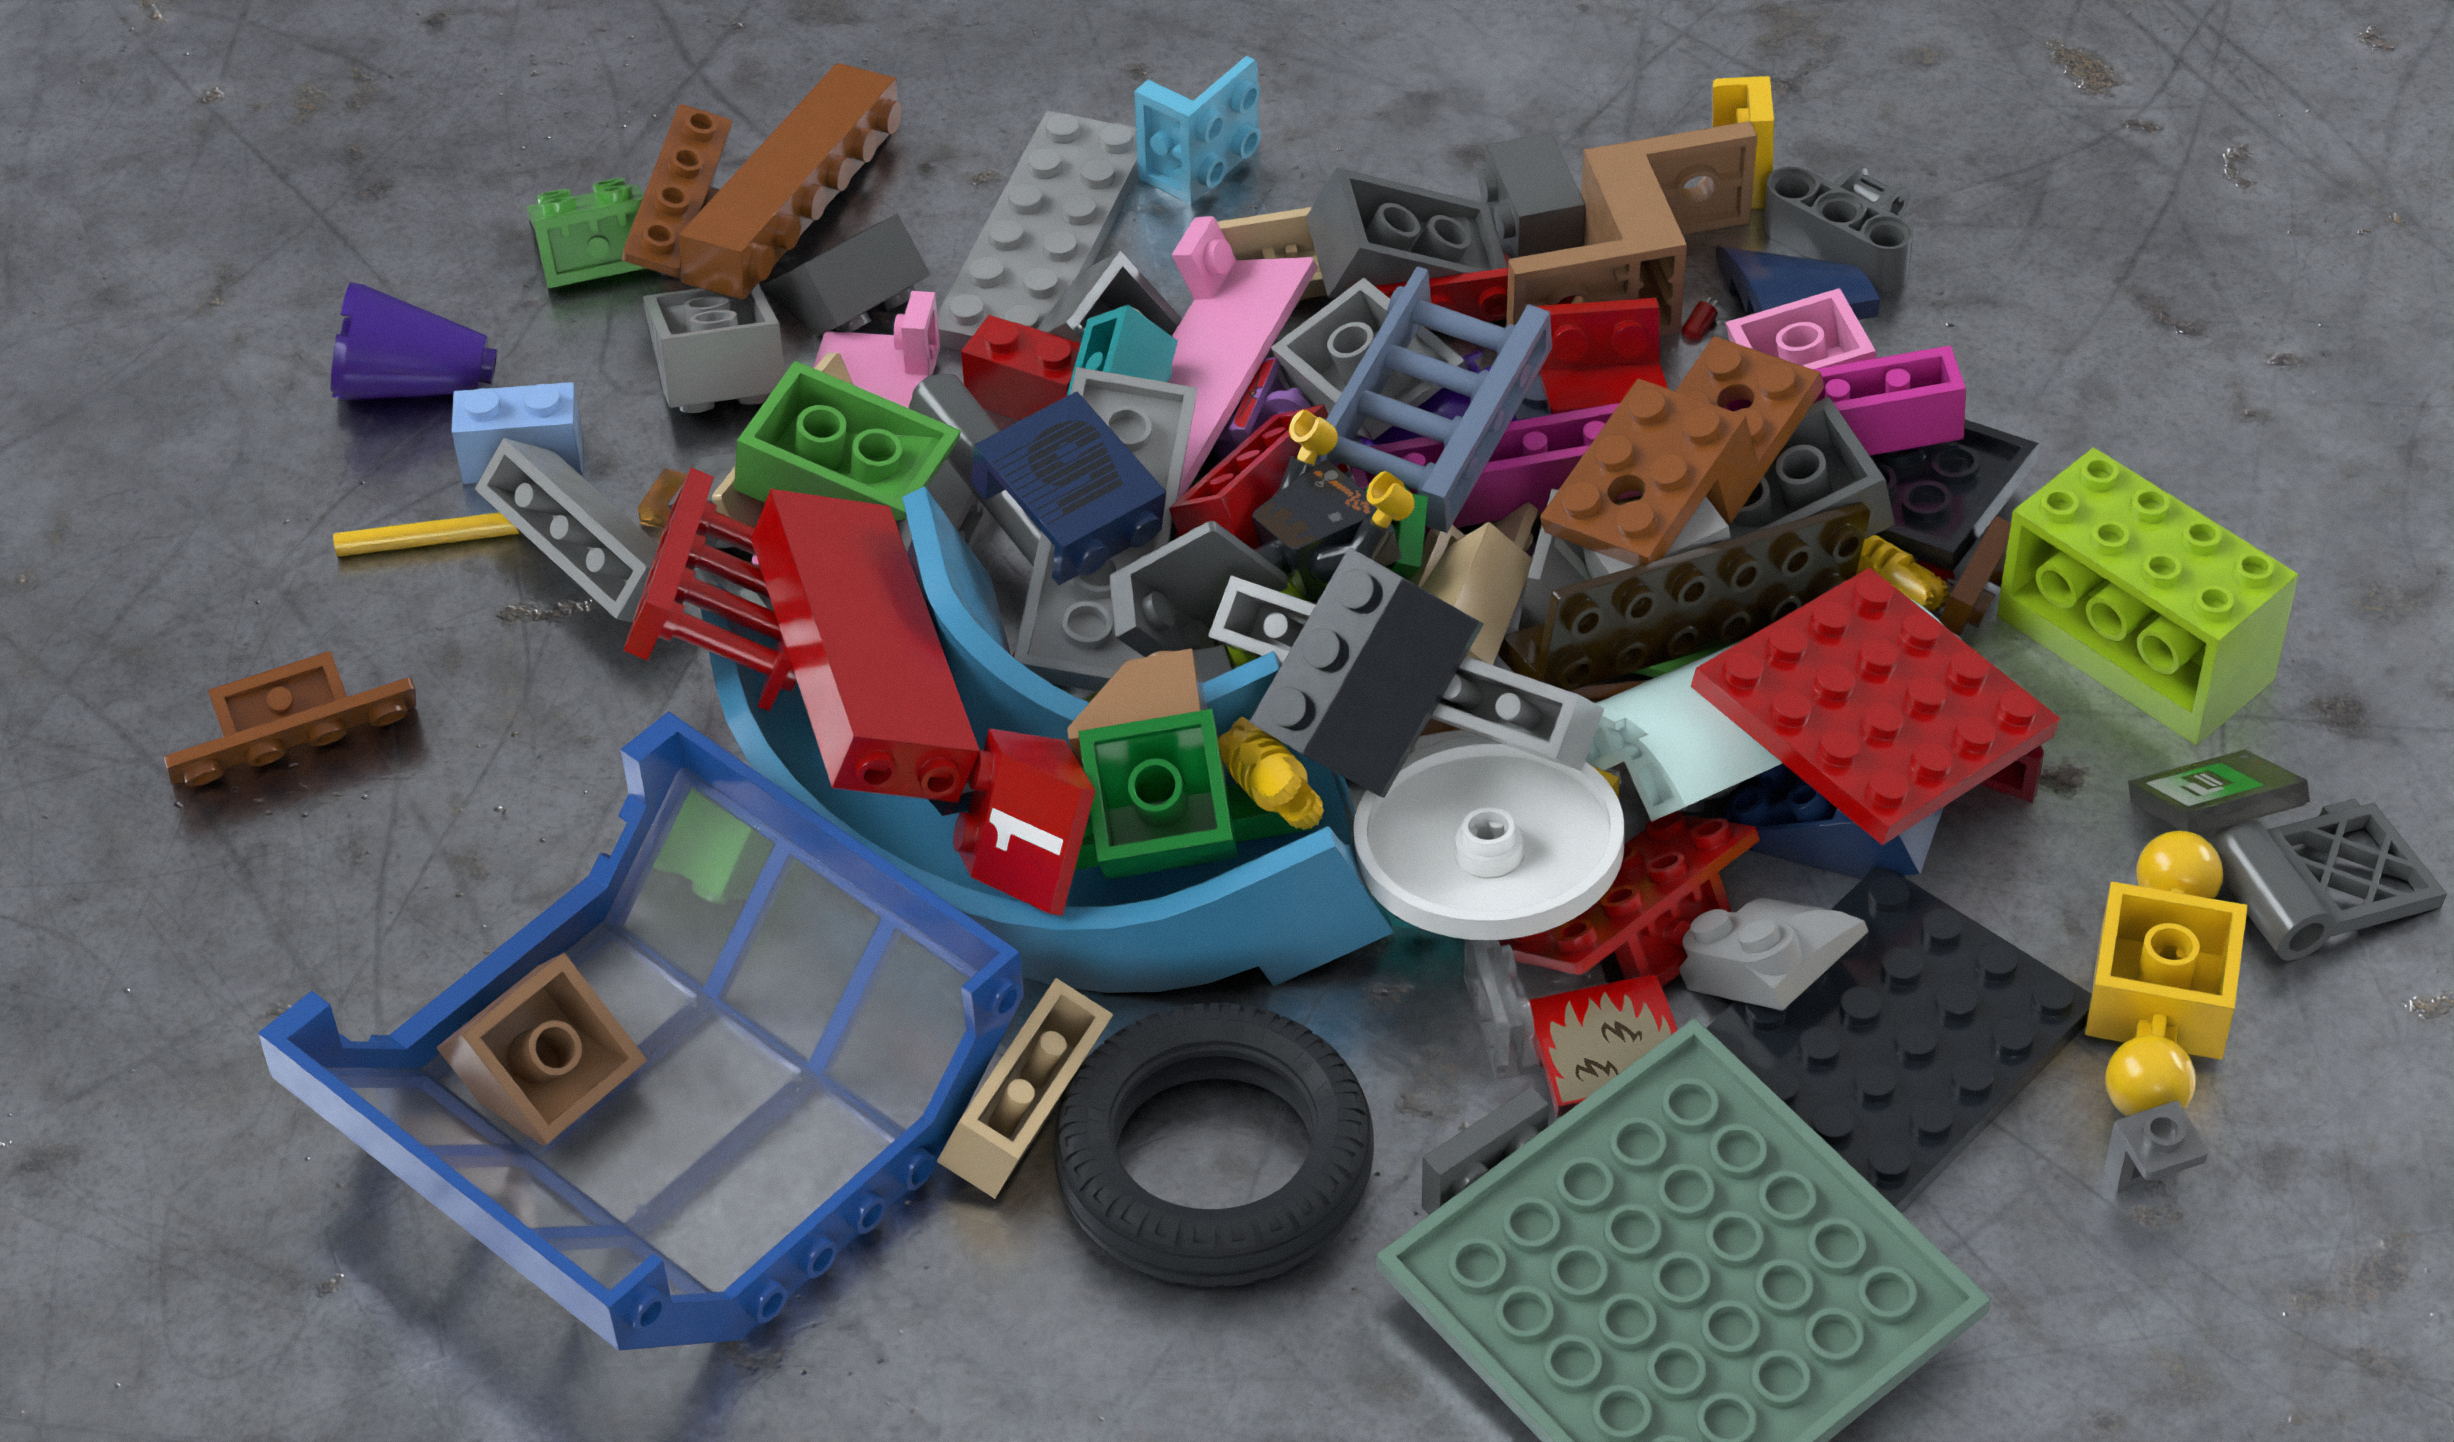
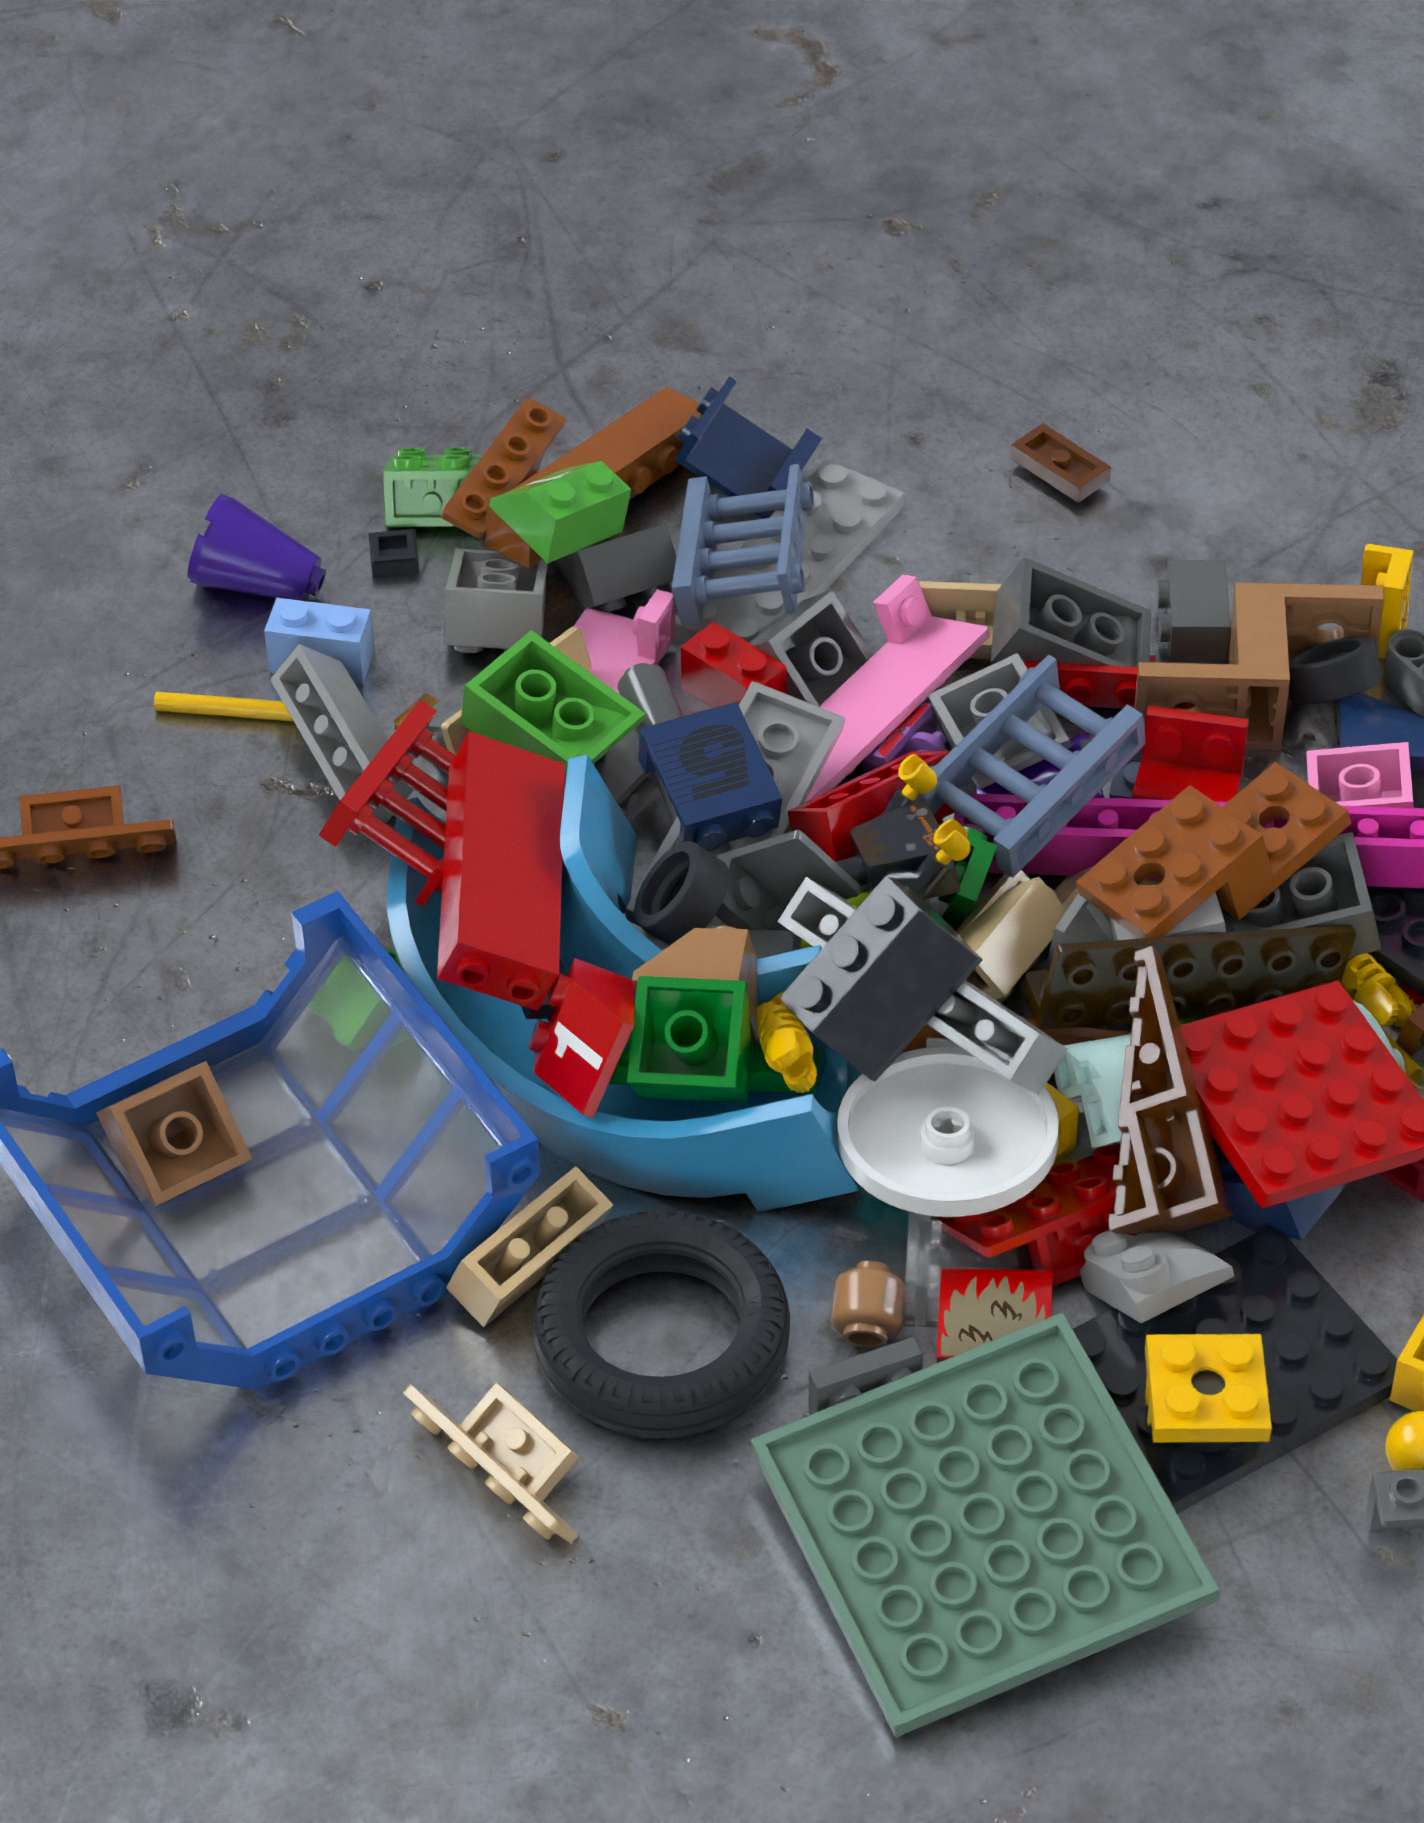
camera: 15 degrees right, 0 degrees up
teal slope [1067,305,1178,396] -> none
medium azure bracket [1134,56,1261,205] -> none
red piece [1681,297,1718,341] -> none
none -> black tile [368,529,420,577]
none -> tan bracket [403,1382,580,1544]
none -> bright green slope [489,461,631,564]
none -> black tyre [634,841,730,945]
none -> sand blue fence [672,464,814,627]
none -> dark blue panel [674,376,822,519]
none -> medium nougat head [831,1261,907,1348]
none -> reddish brown plate [1010,423,1111,503]
none -> reddish brown wedge [1109,946,1233,1234]
none -> yellow piece [1145,1334,1272,1452]
none -> black tyre [1288,637,1383,705]

